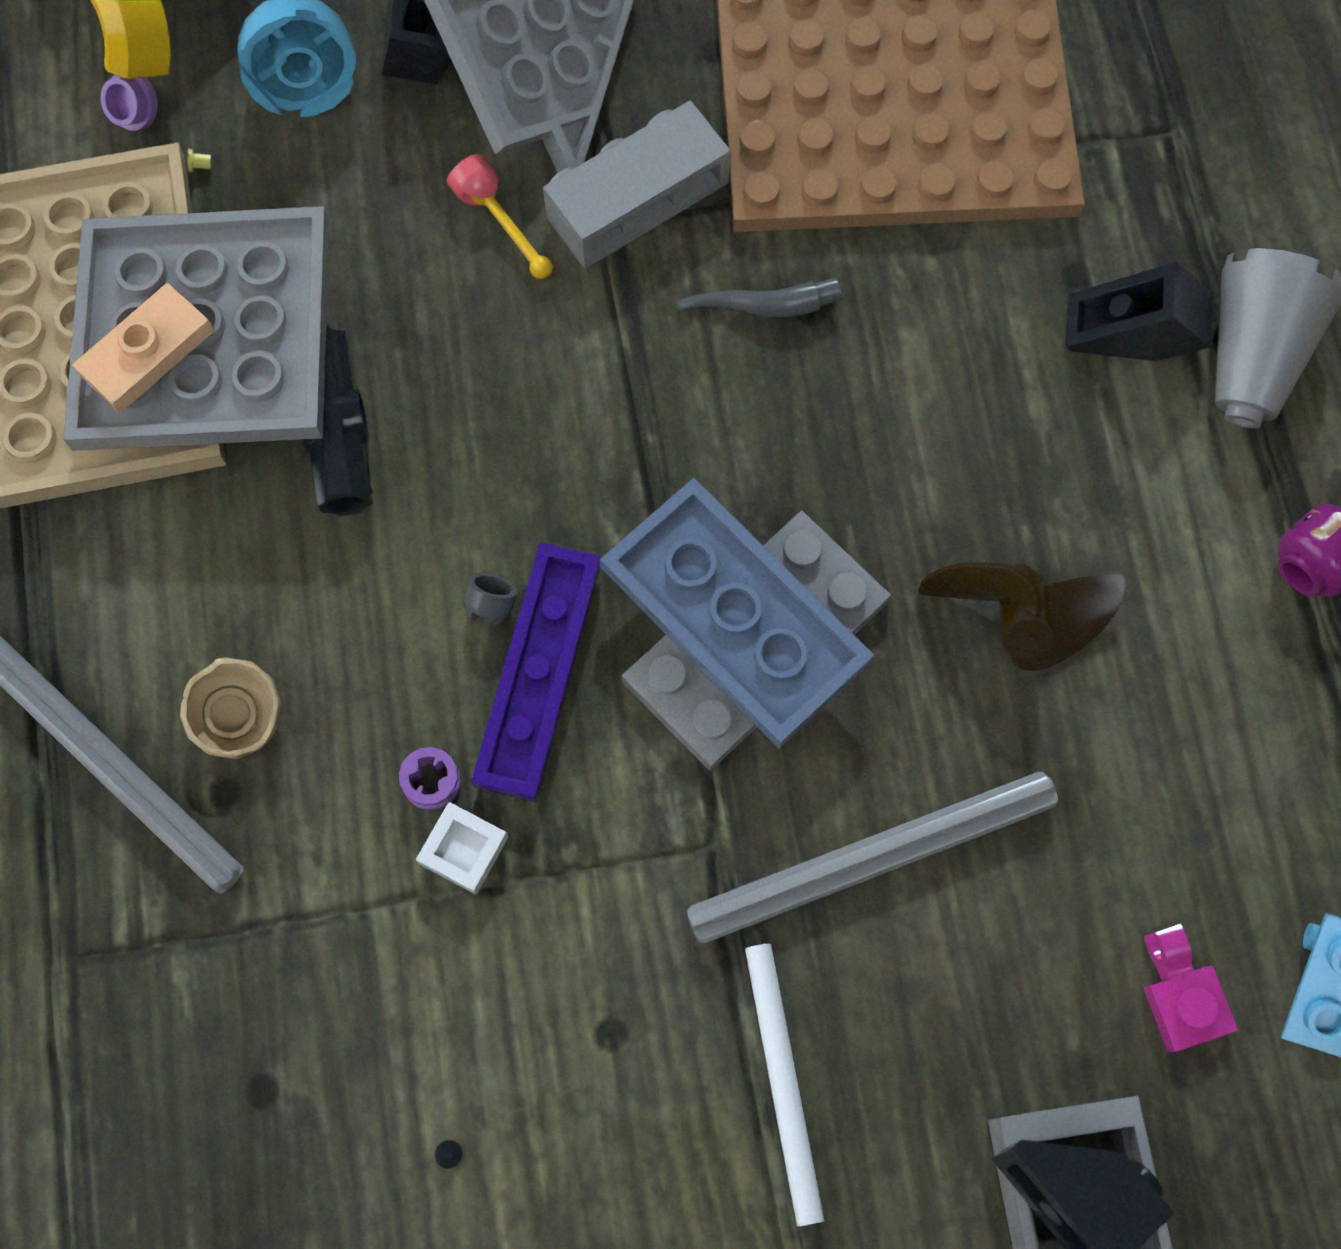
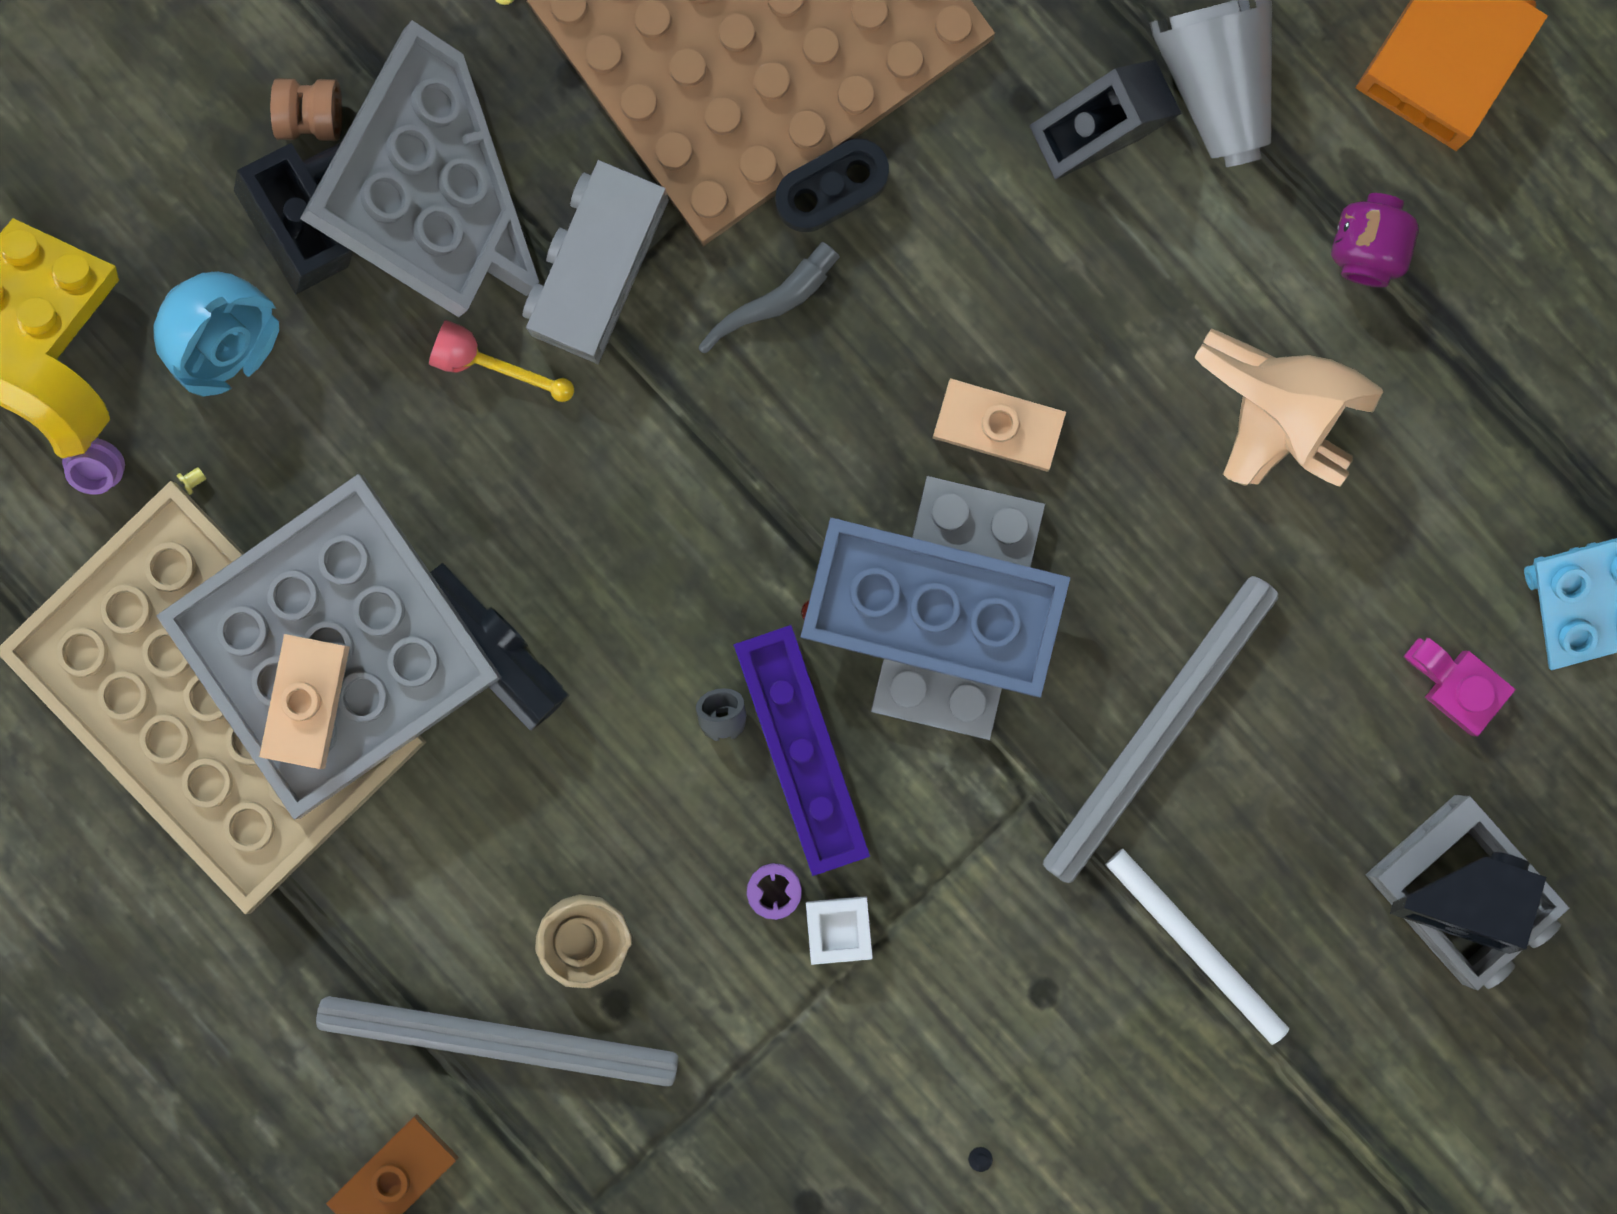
camera: 30 degrees left, 15 degrees up
dark brown piece [918,562,1127,671] -> none
none -> black plate [776,139,889,232]
none -> light nougat plate [932,378,1066,472]
none -> light nougat piece [1195,329,1383,487]

